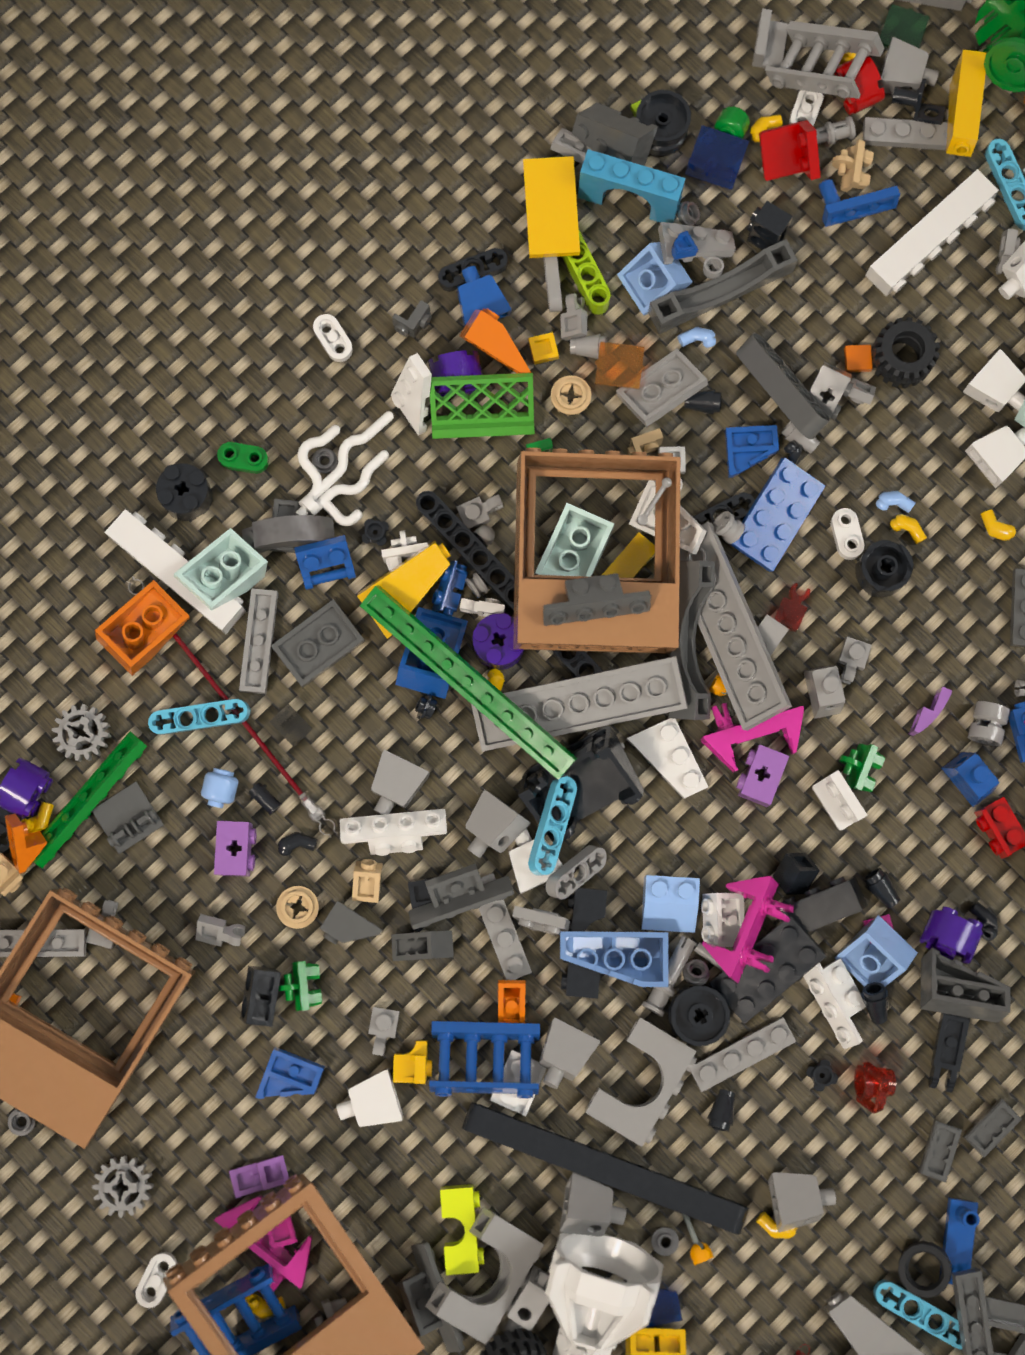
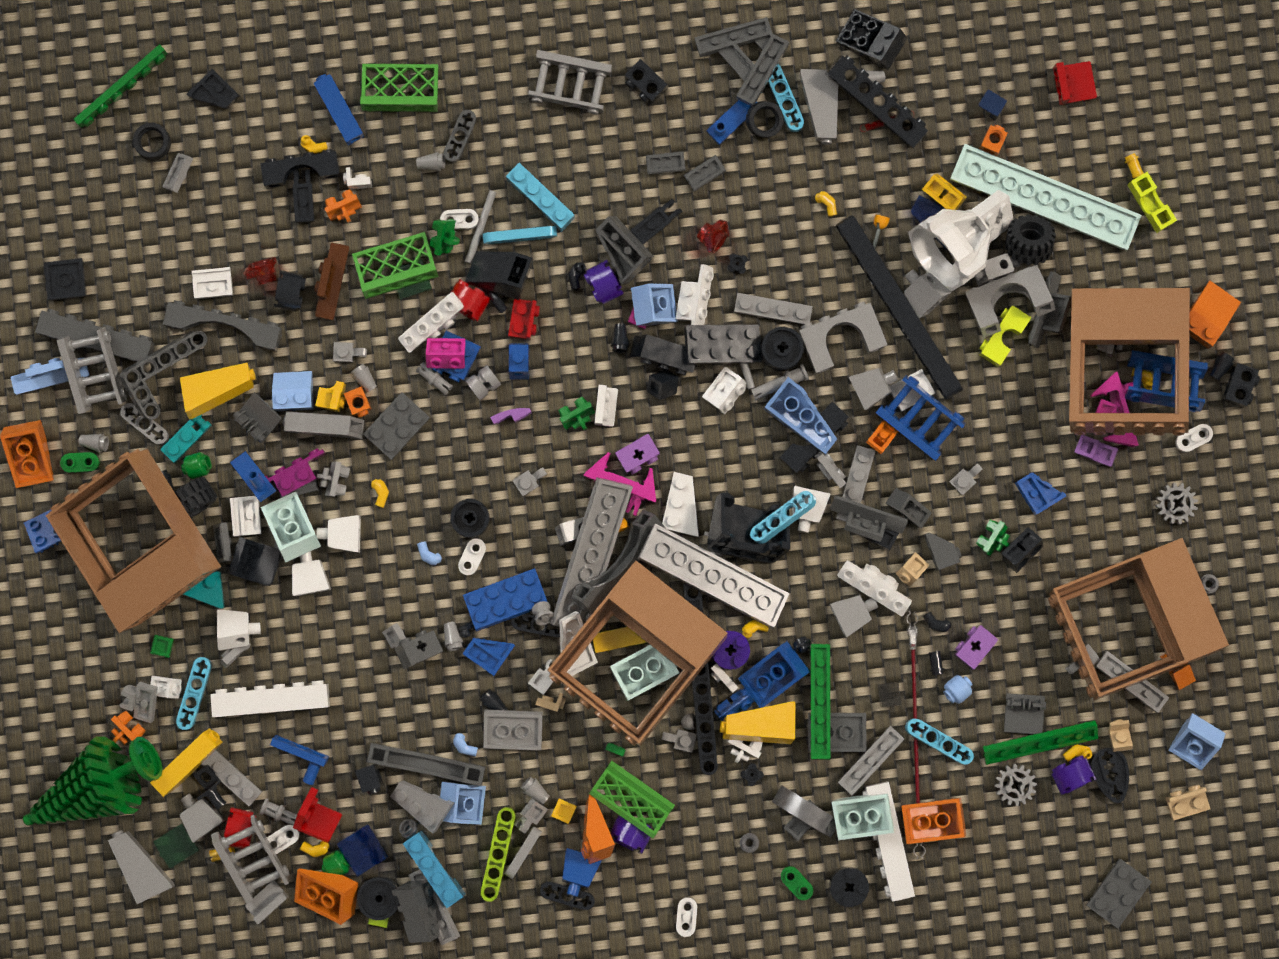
camera: 145 degrees left, 5 degrees up
orange slope [5,813,47,874] -> none
light grey plate [195,914,245,947] -> none
tan gear [276,886,319,929] -> none
blue plate [294,535,356,590] -> none
white plant [295,411,394,526] -> none
white torso [336,1068,404,1127] -> none
green plate [360,585,577,780] -> none
white wing [391,353,432,435] -> none
dark grey bracket [392,300,432,339] -> none
yellow brick [393,1040,433,1084] -> none
light grey bush [465,572,489,598] -> none
light grey torso [466,790,531,858] -> none
yellow tile [523,156,580,258] -> none
dark grey bracket [543,573,651,626] -> none
light grey beam [546,845,607,899] -> none
tan gear [551,376,591,416] -> none
clear orange piece [595,342,645,389] -> none
light grey hinge [637,477,672,526] -> none
light blue slope [641,875,700,933] -> none
flat silver plate [651,1227,679,1256] -> none
blue tile [671,231,699,260] -> none
flat silver plate [683,959,710,986] -> none
dark pink hose [702,876,794,983] -> none
light grey hinge [703,256,724,279] -> none
black cone [707,1089,735,1132] -> none
dark grey beam [736,333,830,440] -> none
light grey torso [768,1172,836,1232] -> none
clear red plate [774,583,810,632] -> none
light grey torso [803,666,845,719] -> none
tan hips [832,139,874,192] -> none
orange tile [844,345,872,373] -> none
black cone [861,982,888,1024] -> none
black tyre [871,317,940,388] -> none
yellow arm [890,514,927,544] -> none
none -> orange slope [294,868,358,925]
none -> green plate [810,644,830,760]

